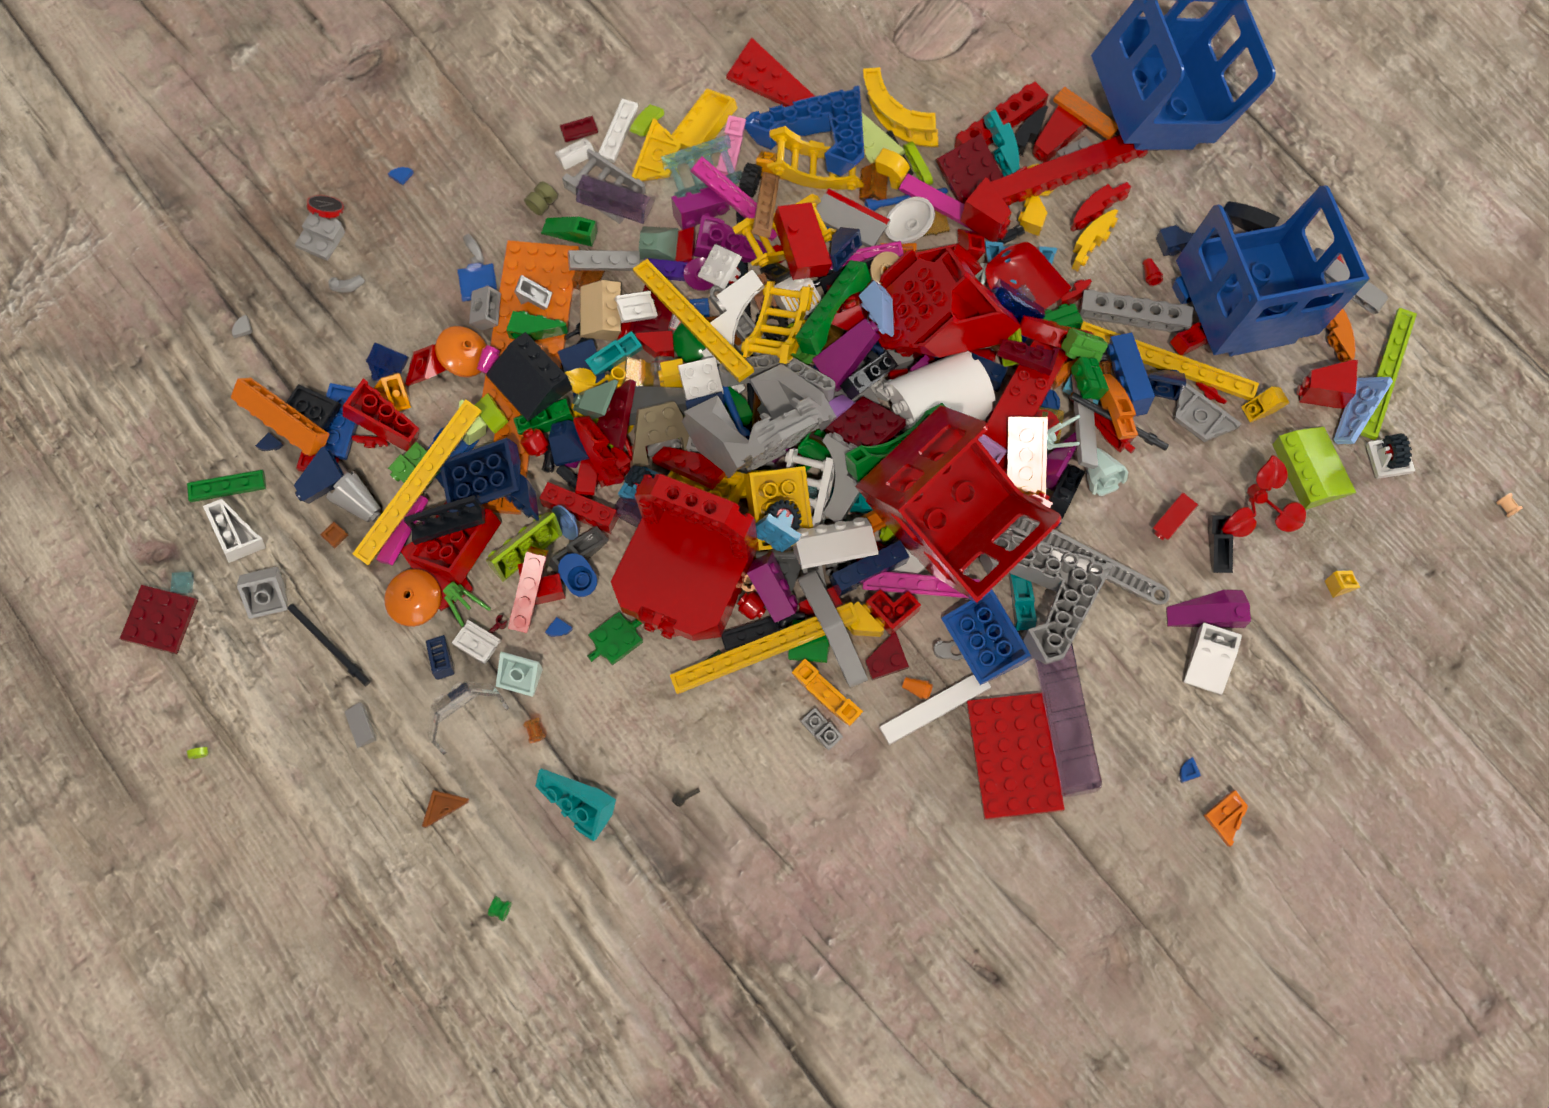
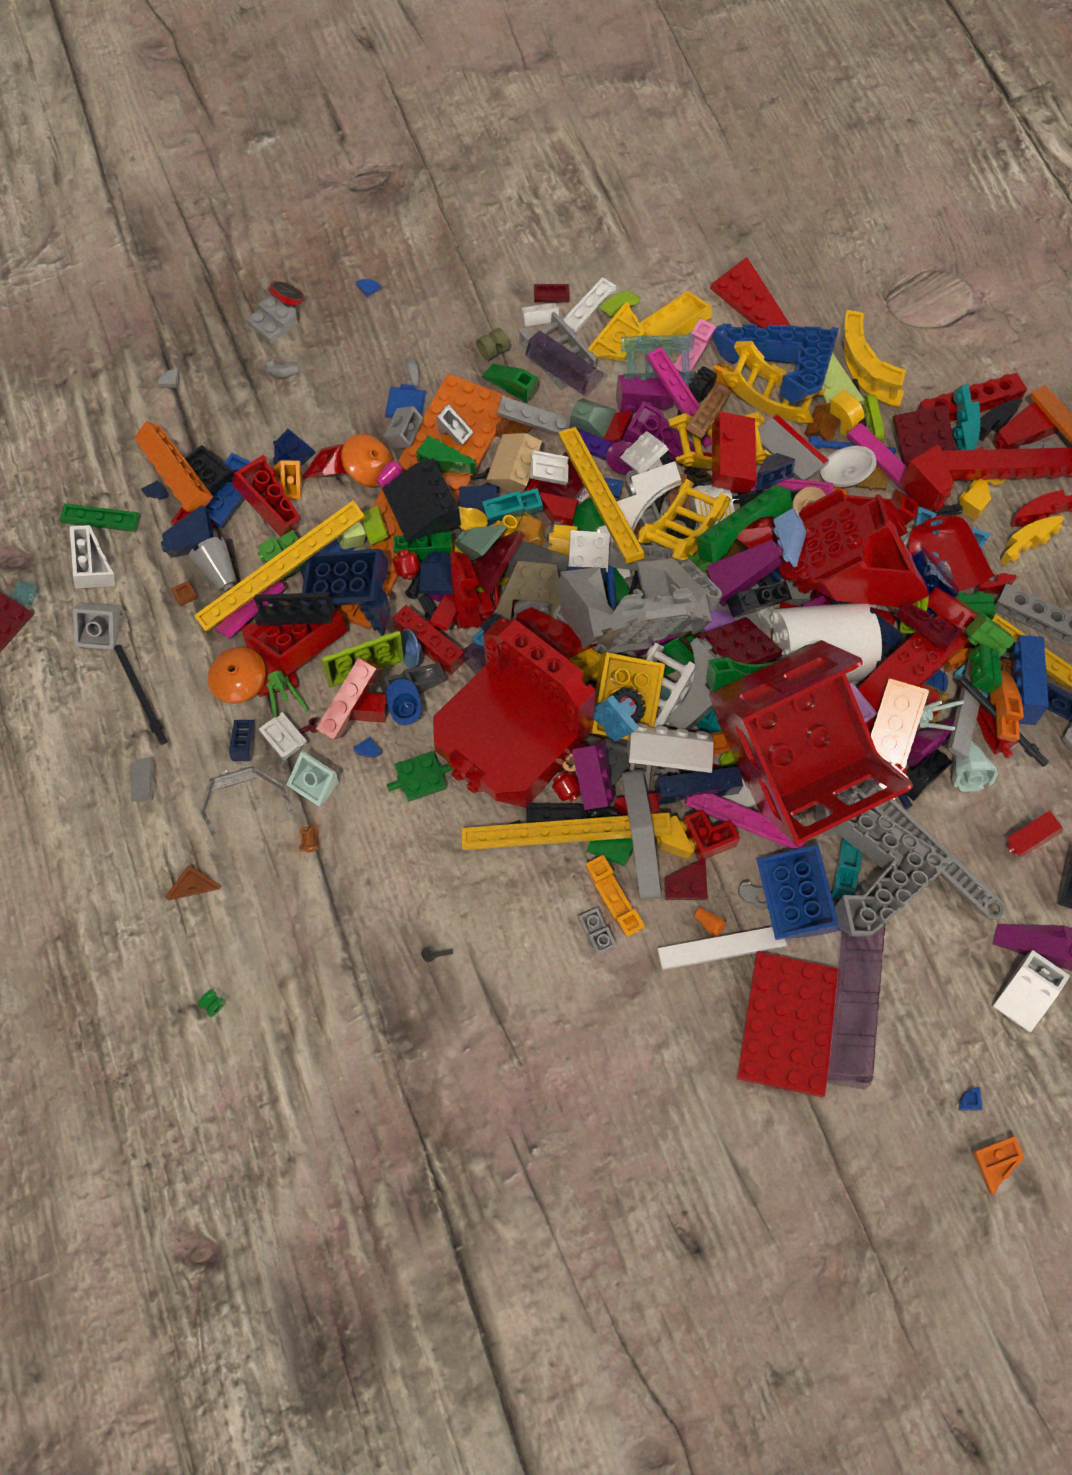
camera: 15 degrees right, 5 degrees down
red piece [352,435,388,449] -> none
teal wedge [535,768,616,841] -> none

